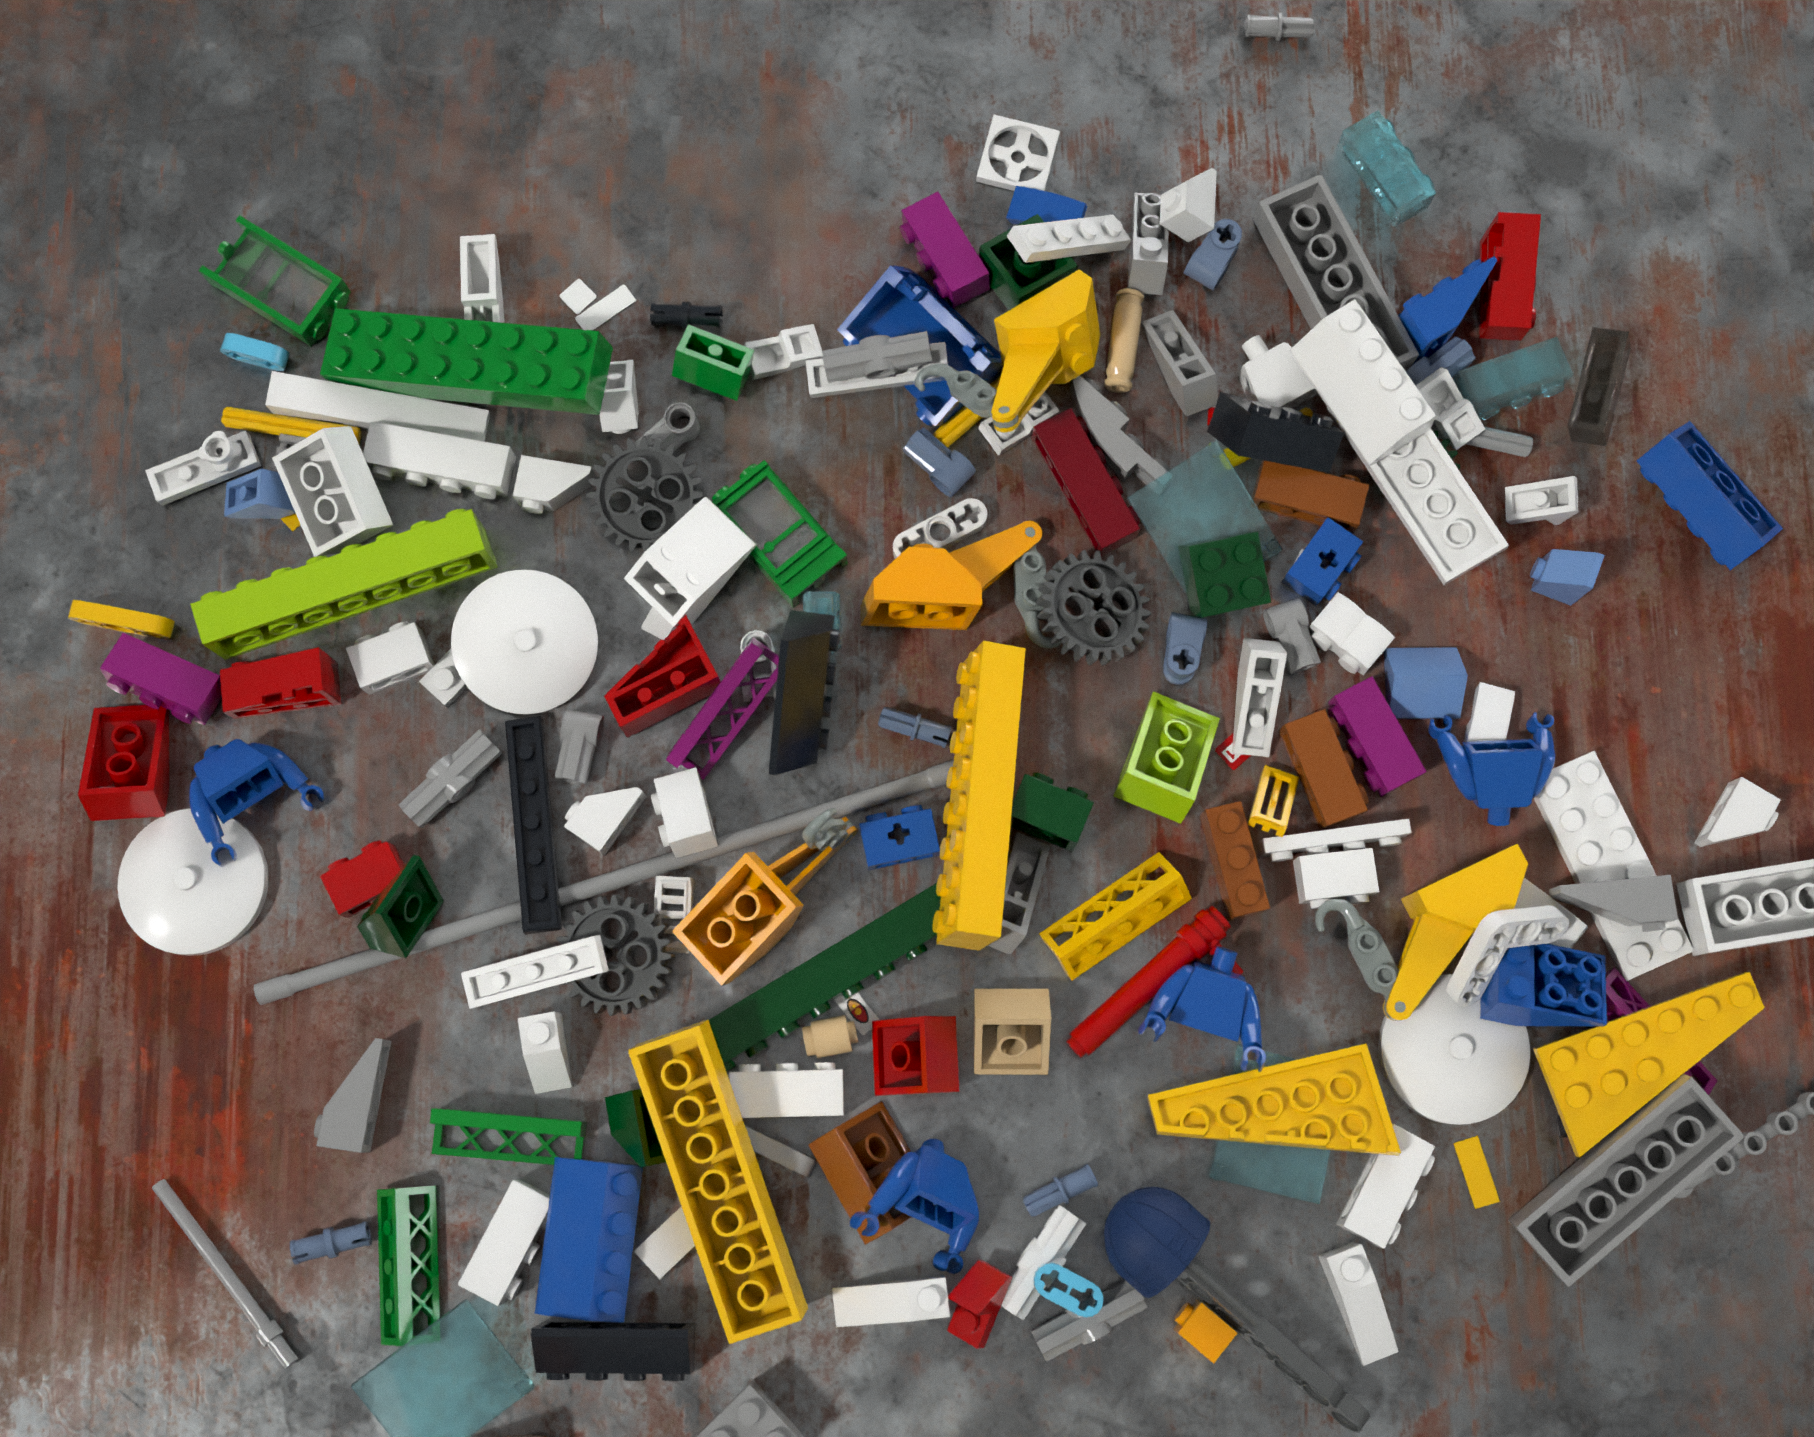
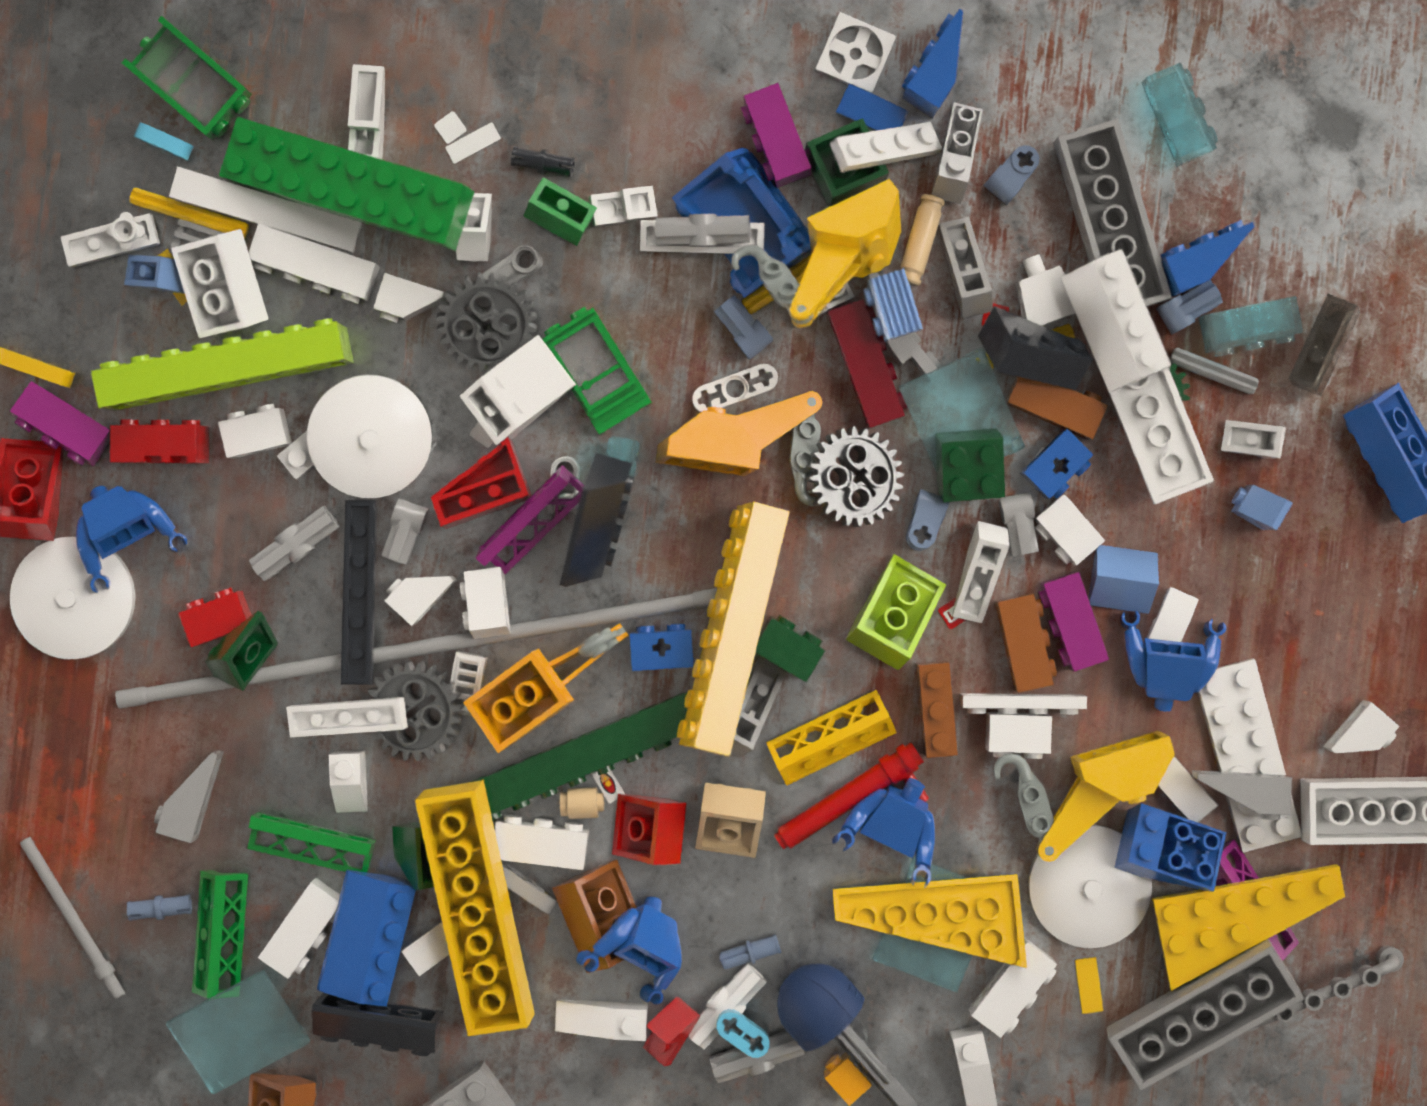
camera: 10 degrees right, 10 degrees up
sand blue axle [878,707,952,748] -> none
white slope [1160,168,1217,242] -> none
yellow tile [1248,765,1299,837] -> none
white slope [1416,367,1485,450] -> none
white beam [1446,905,1569,1008] -> none
red wedge [1479,212,1541,341] -> none
none -> medium blue brick [863,269,923,342]
none -> blue slope [902,8,963,119]

